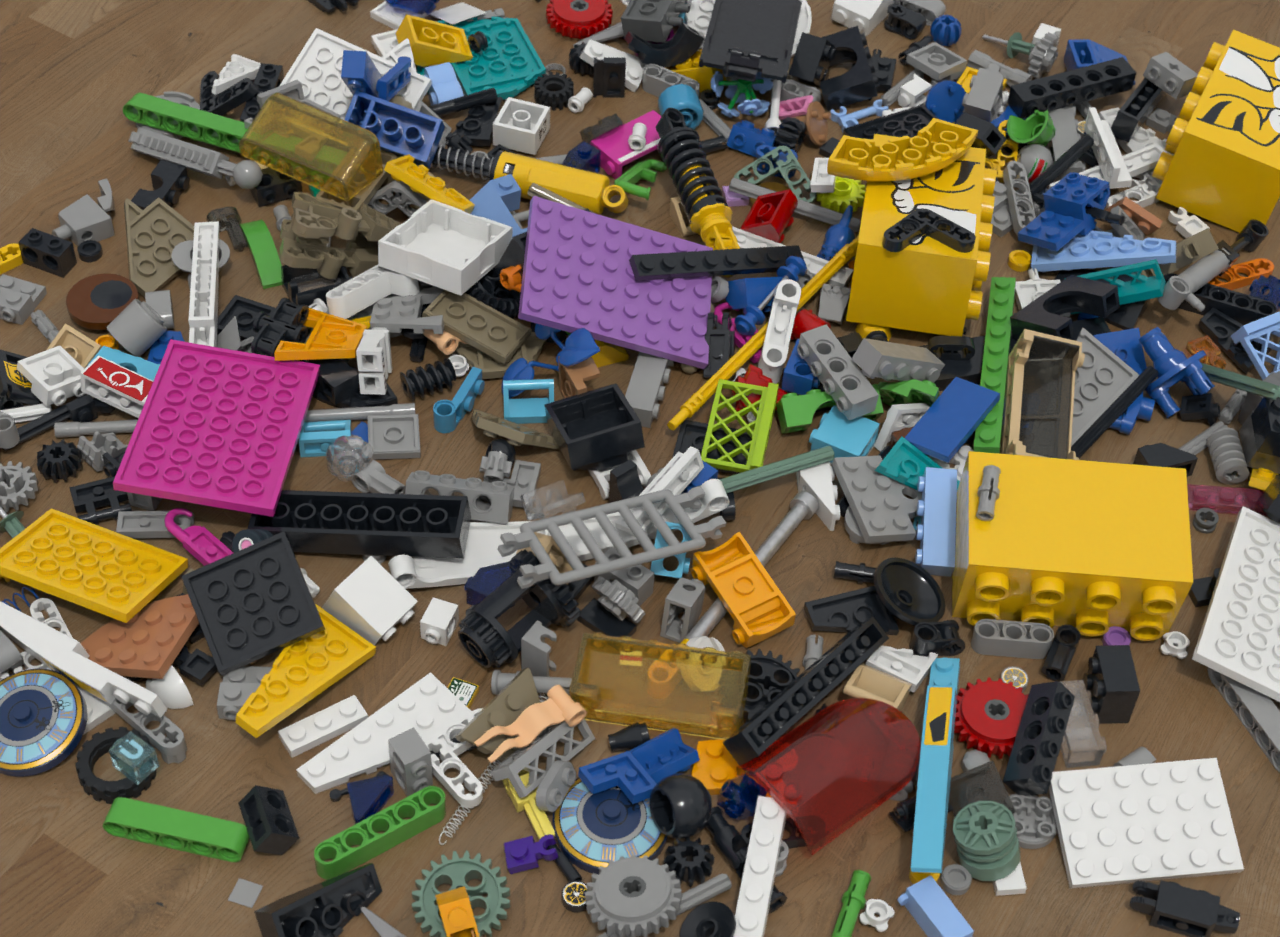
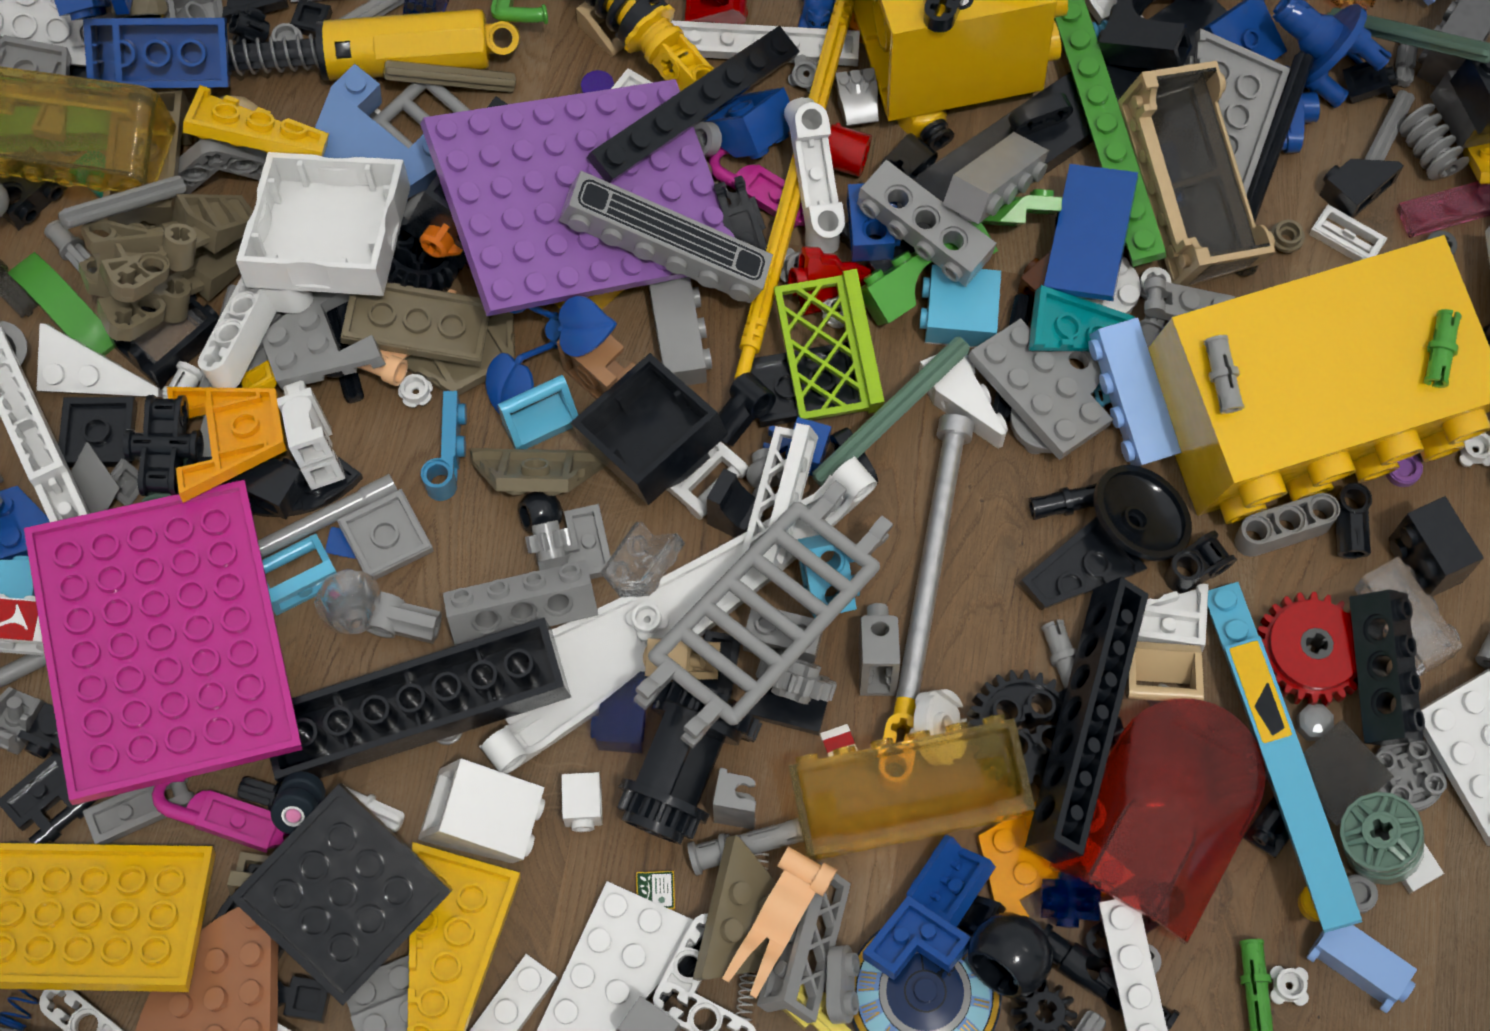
camera: 20 degrees left, 20 degrees up
black piece [400,358,456,401] -> none
black cone [608,722,650,752] -> none
light orange piece [690,532,796,648] -> none
blue axle [734,256,807,336] -> none
white wing [874,403,930,451] -> none
light grey tile [1000,666,1029,693] -> none
none -> white wing [37,323,162,397]
none -> light grey axle [58,175,187,229]
none -> light grey brick [559,171,773,303]
none -> black piece [718,372,776,447]
none -> bright green pin [1424,309,1462,388]

